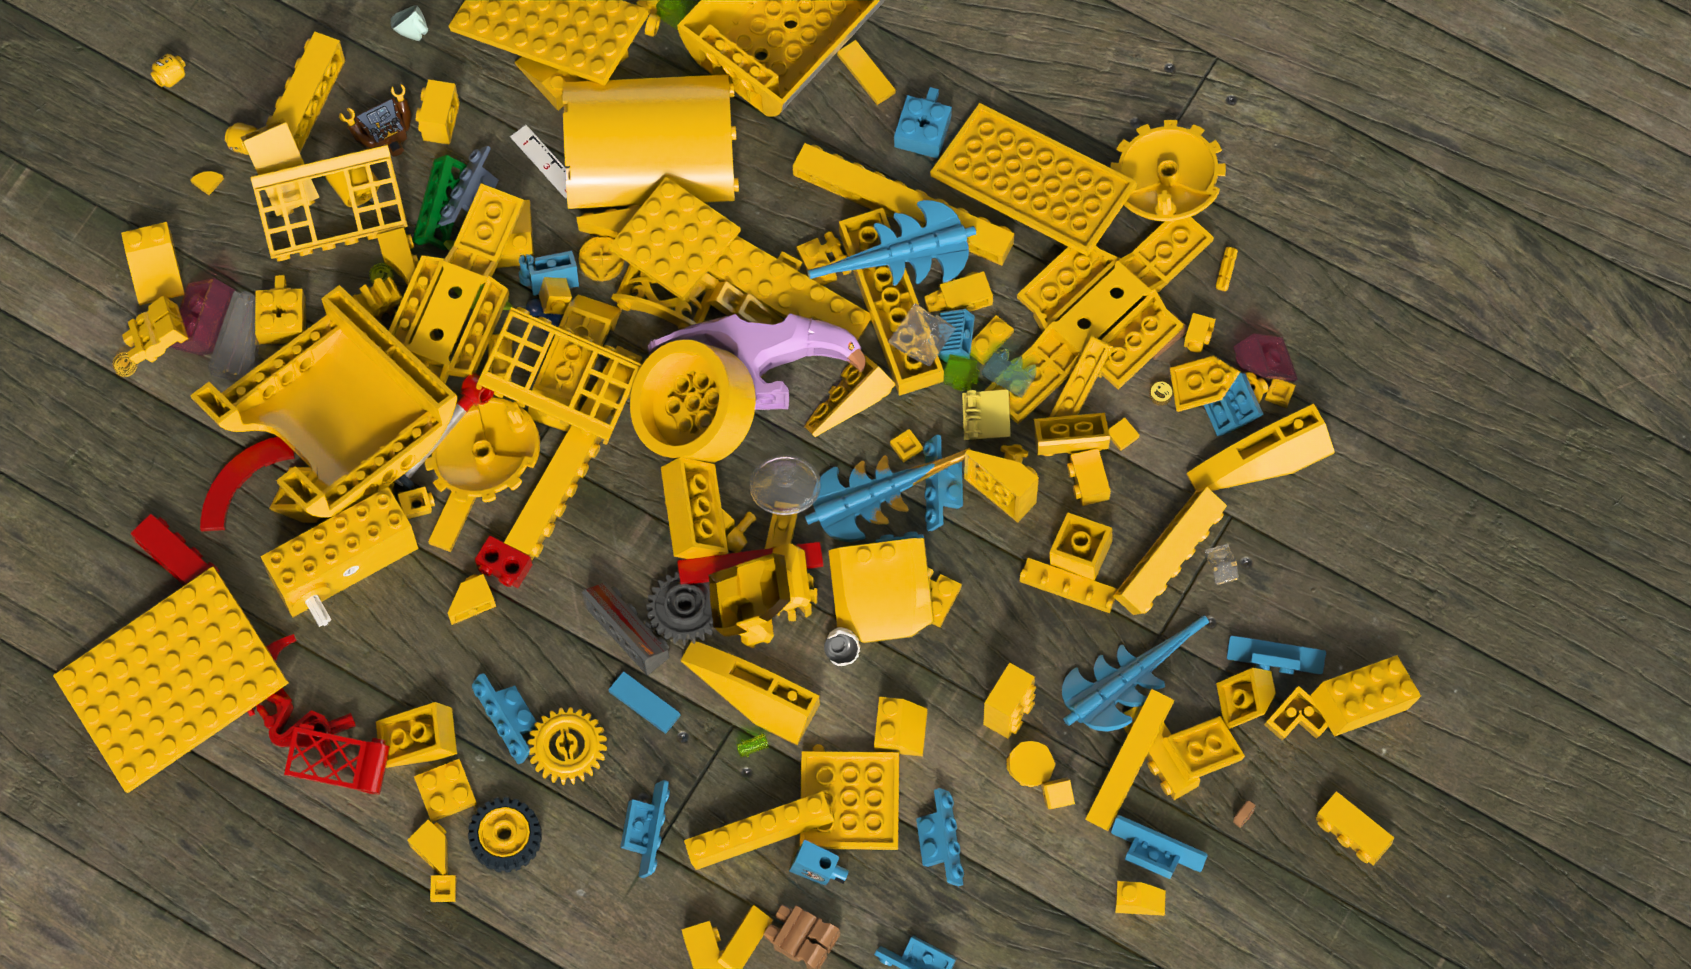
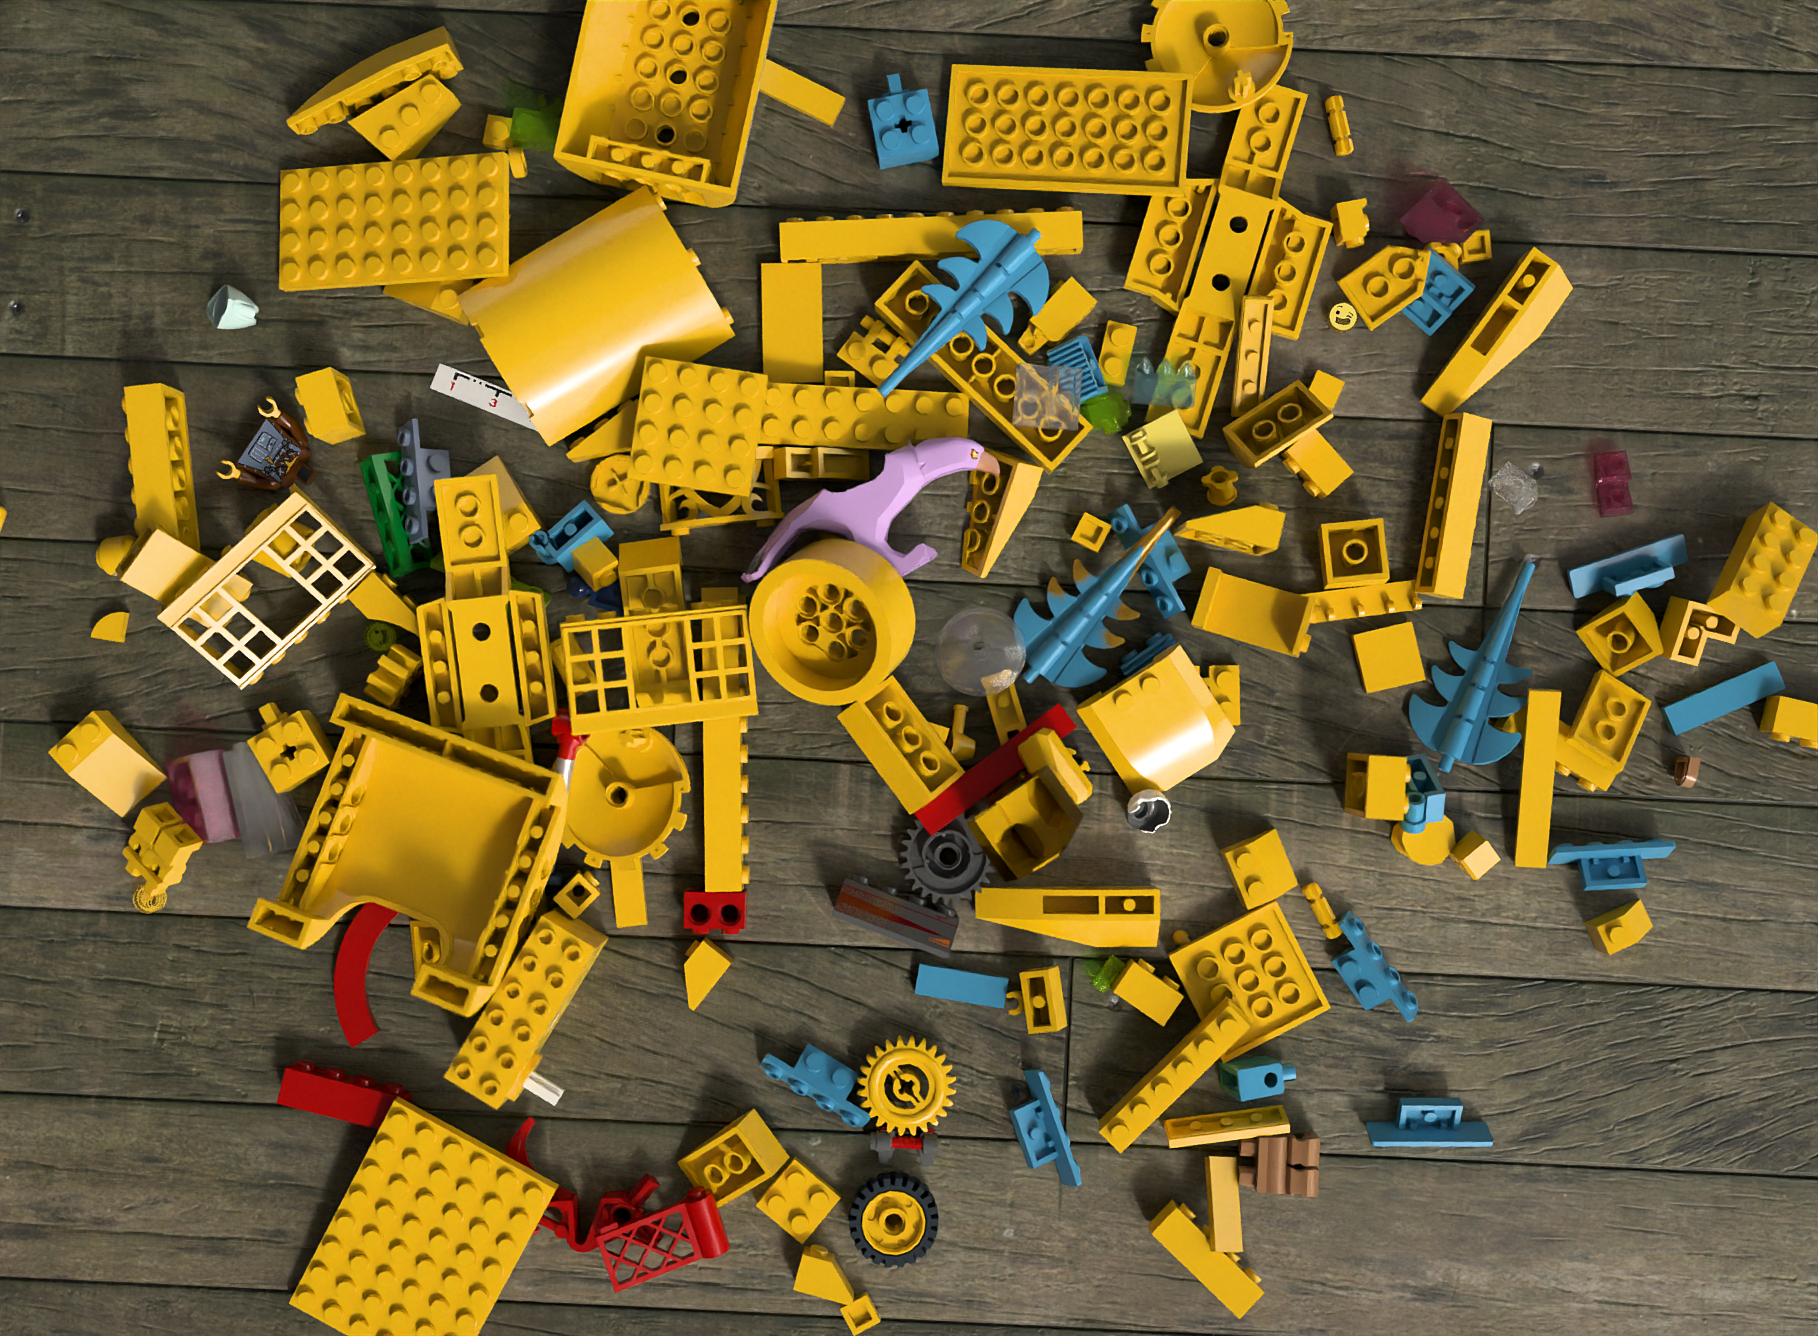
camera: 30 degrees left, 20 degrees up
none -> yellow tile [761,262,824,384]
none -> dark grey piece [870,1127,938,1167]
none -> yellow brick [1006,965,1068,1034]
none -> yellow brick [1110,958,1184,1027]
none -> yellow tile [1163,1105,1290,1148]
none -> yellow panel [1191,566,1321,658]
none -> yellow axle [1302,882,1343,939]
none -> yellow tile [1351,621,1426,694]
none -> dark azure hinge [1400,754,1446,834]
none -> clear pink slope [1594,450,1634,518]
none -> dark azure tile [1660,661,1786,736]

